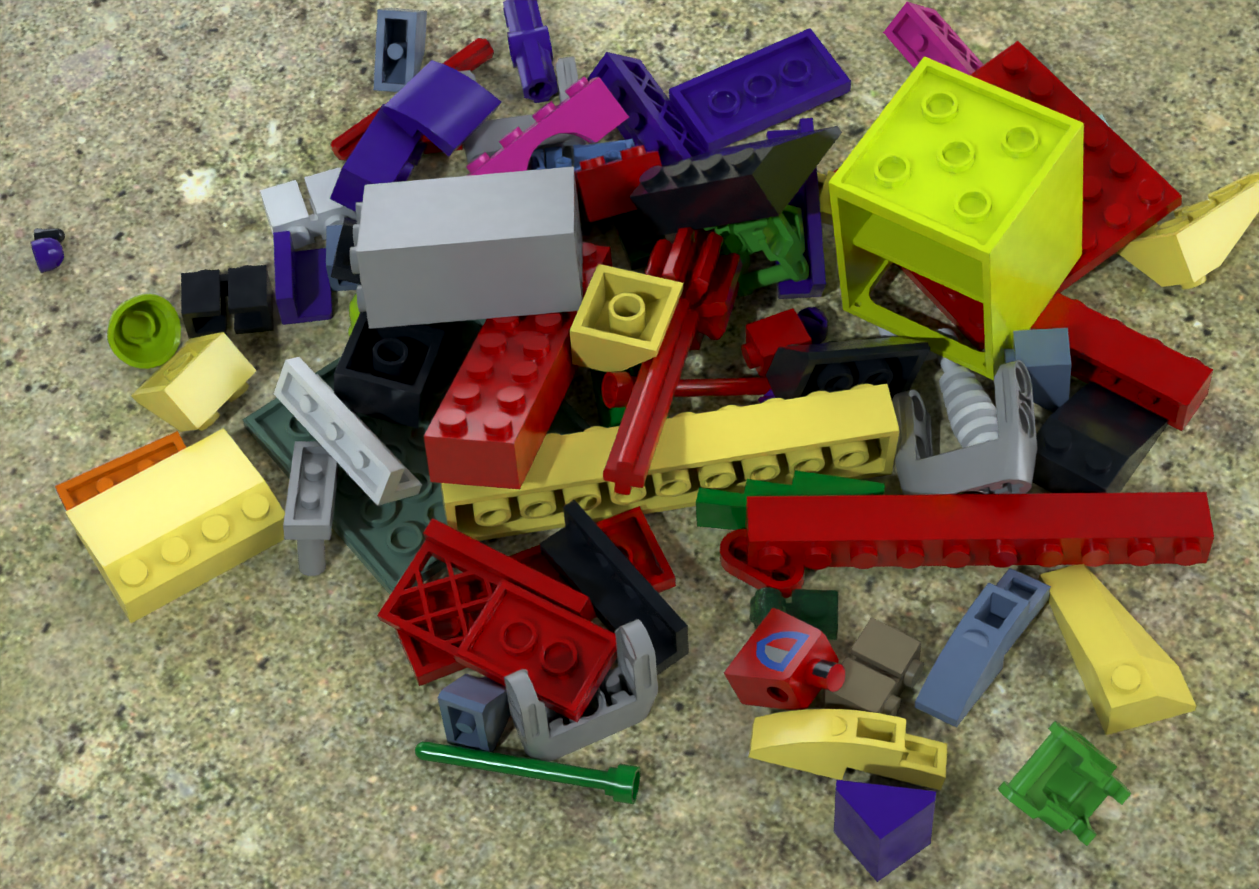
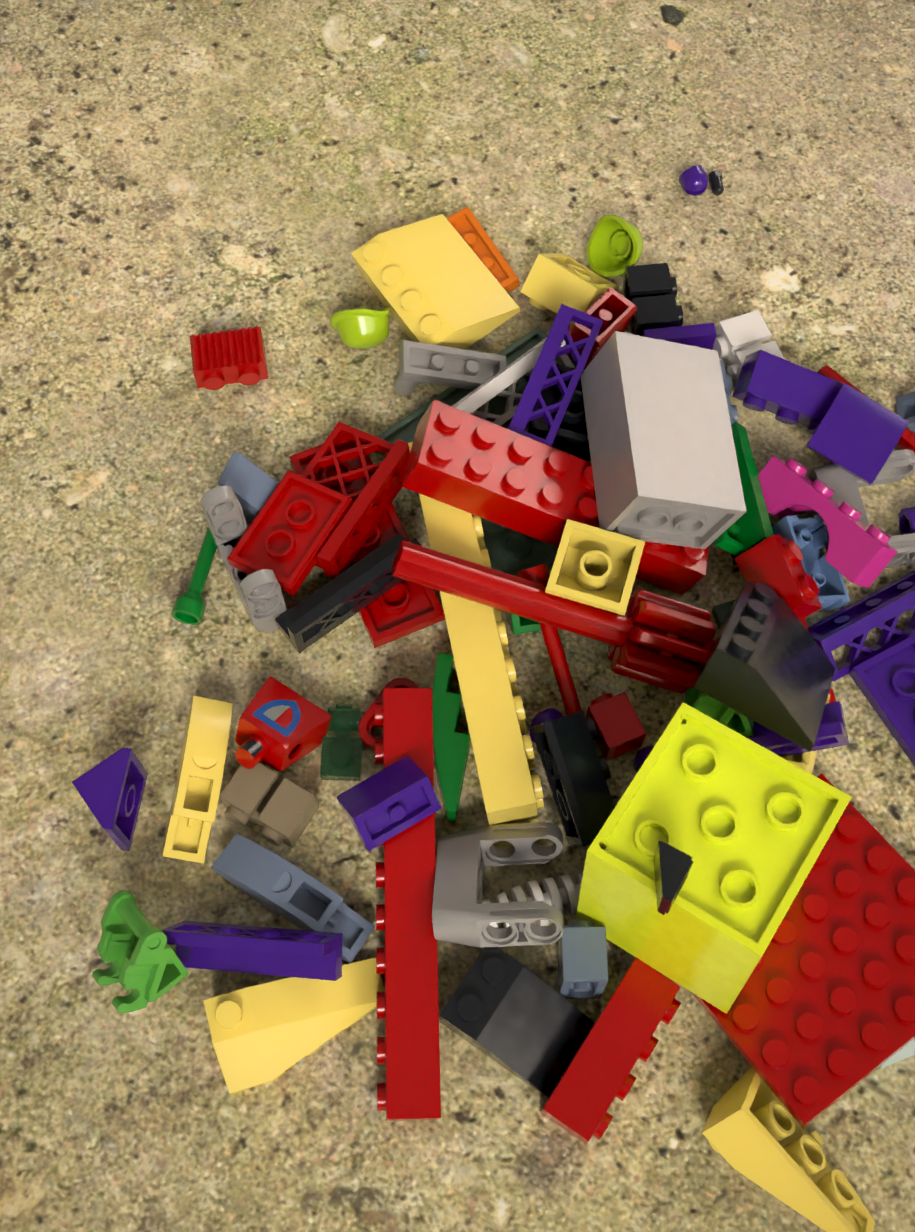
camera: 85 degrees right, 10 degrees up
none -> dark purple fence [162,921,343,981]
none -> red brick [190,326,268,390]
none -> lime helmet [330,306,390,350]
none -> dark purple panel [337,756,441,851]
none -> dark purple fence [508,304,603,446]
none -> red brick [567,288,637,370]
none -> black slope [654,841,693,915]

